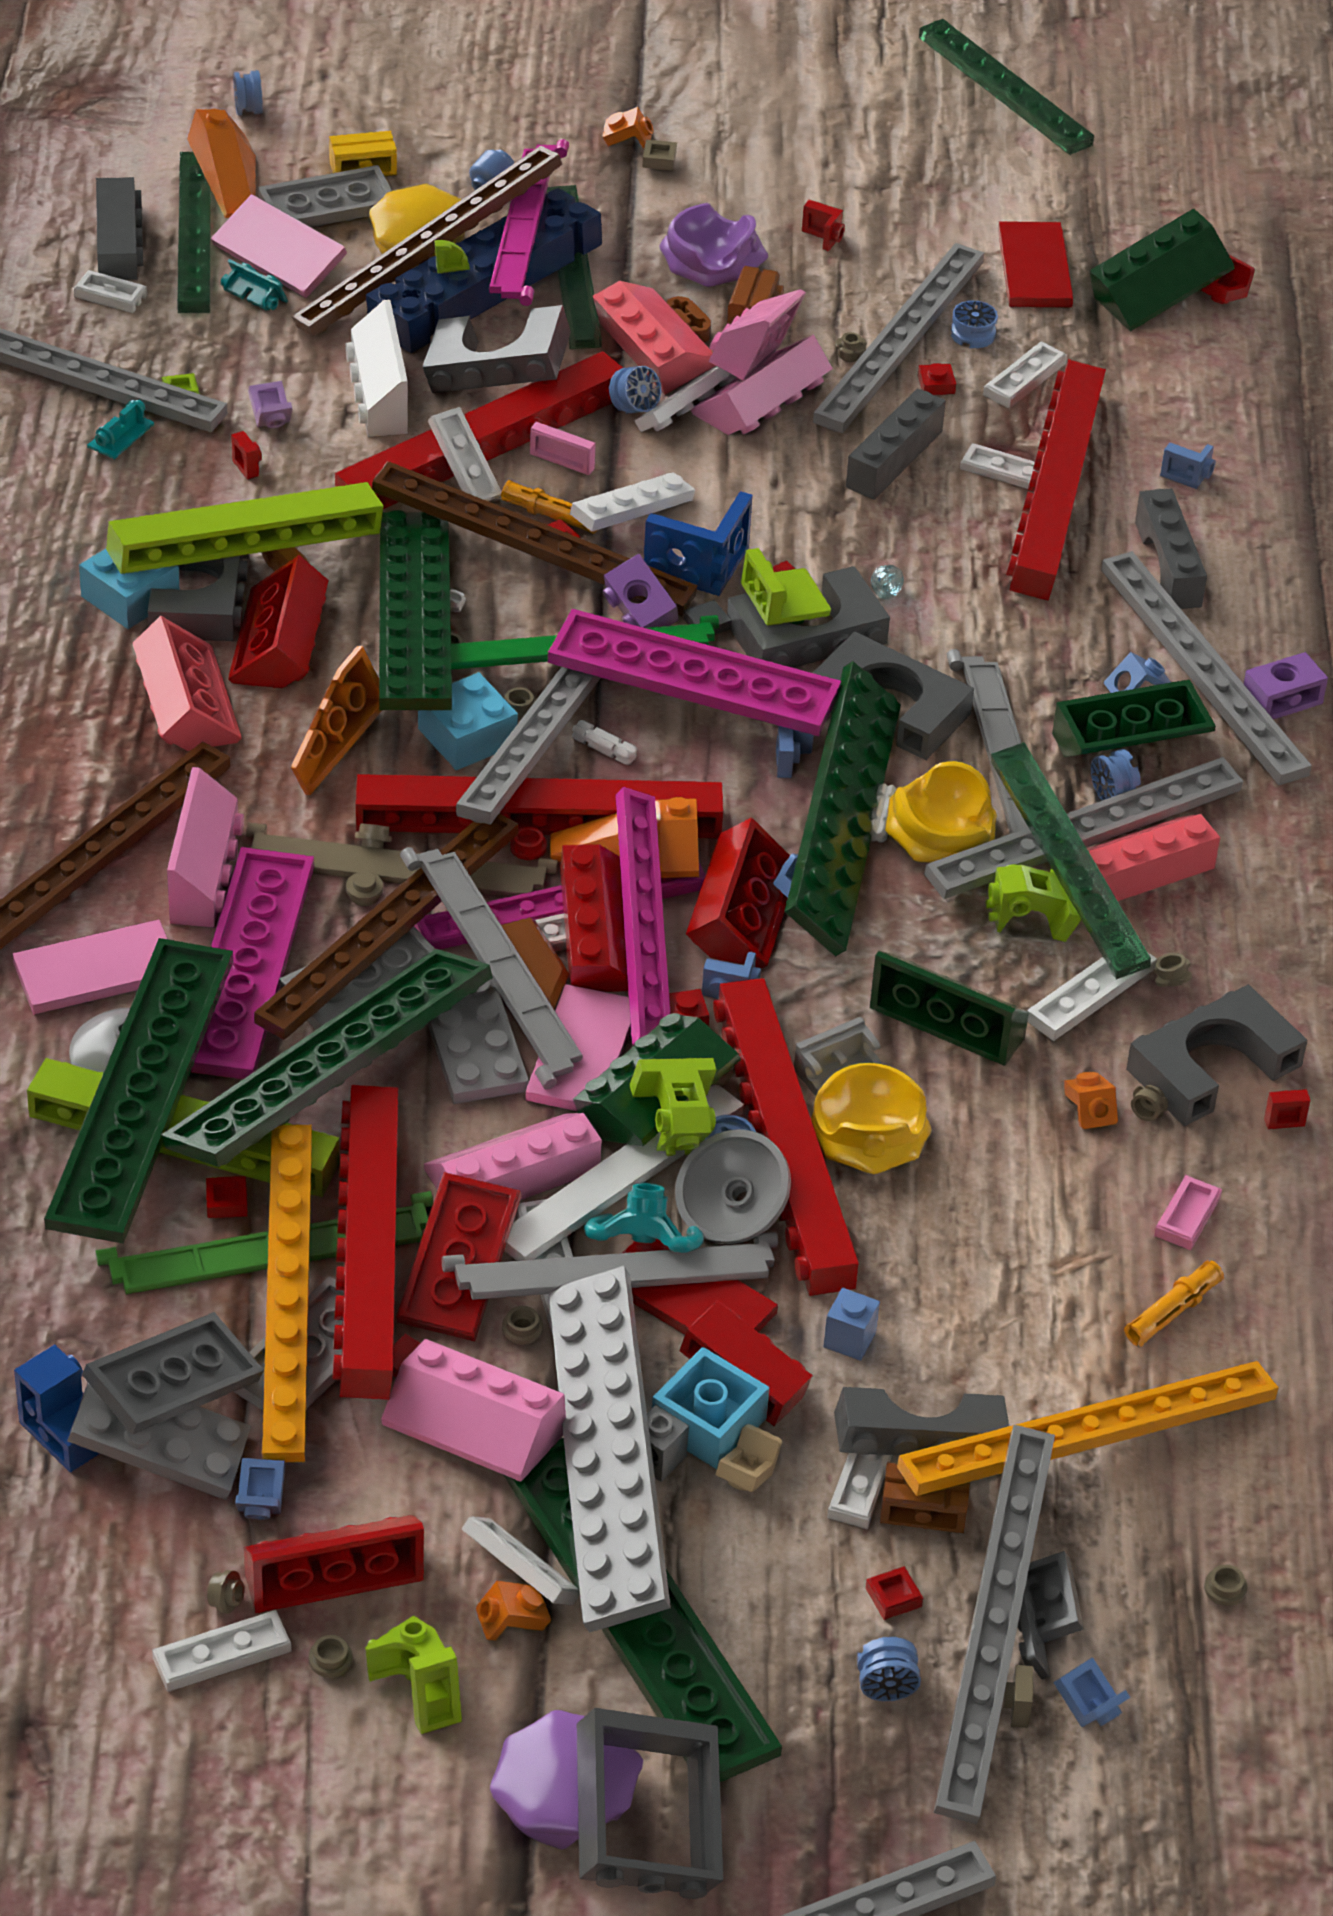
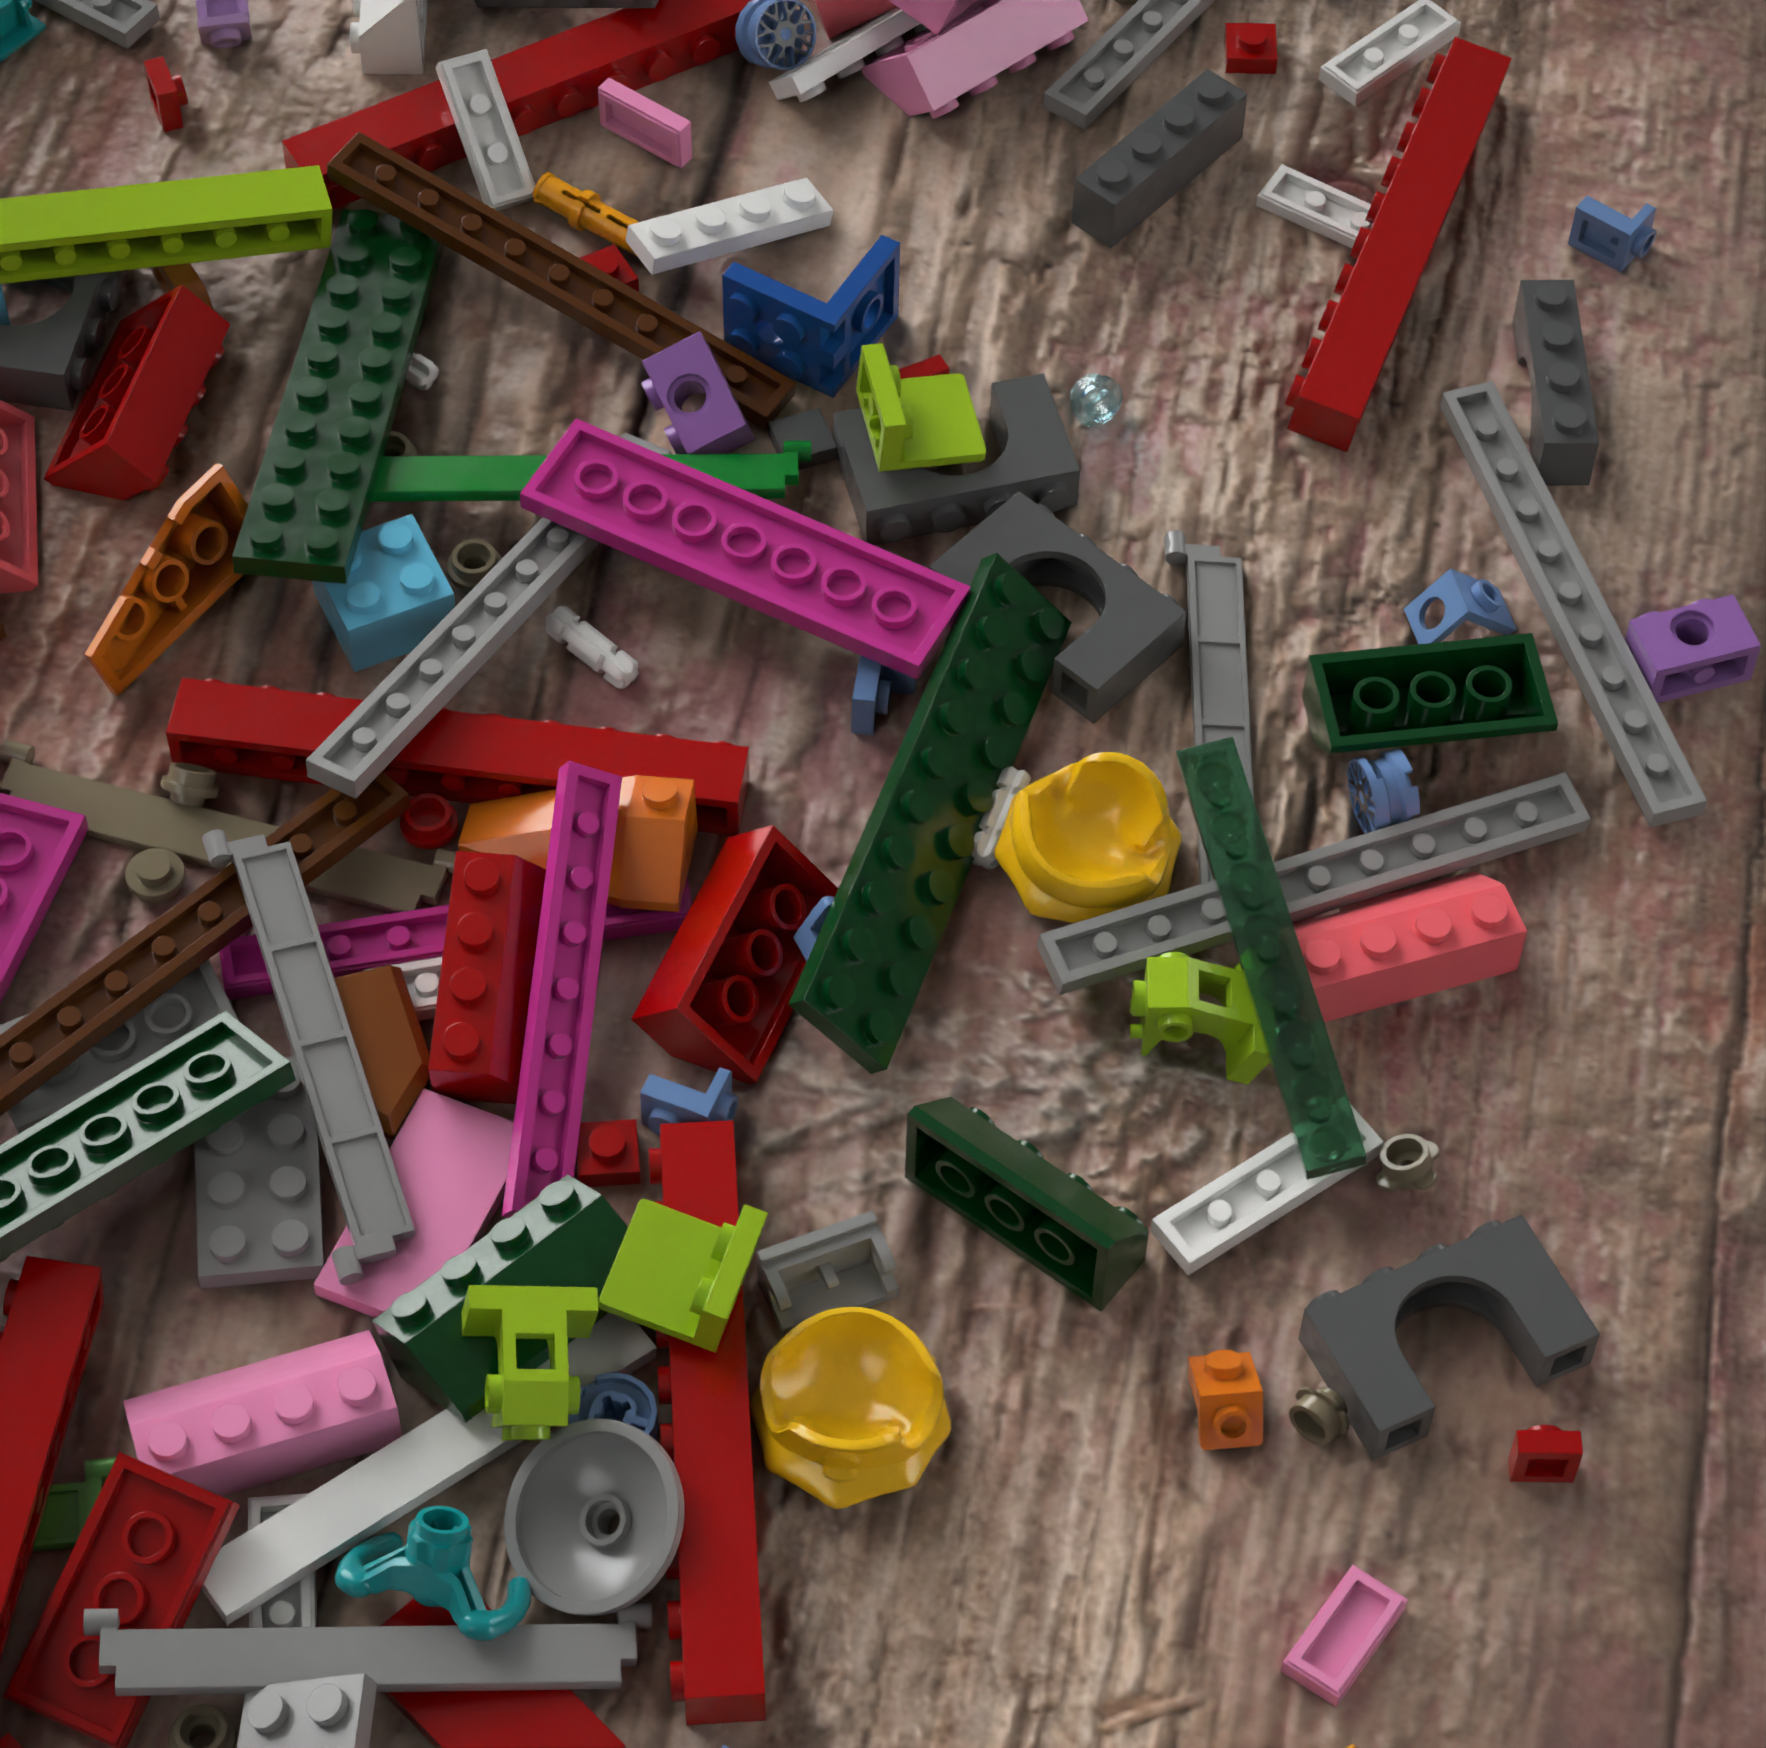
camera: 10 degrees right, 10 degrees up
none -> lime bracket [598,1199,768,1353]

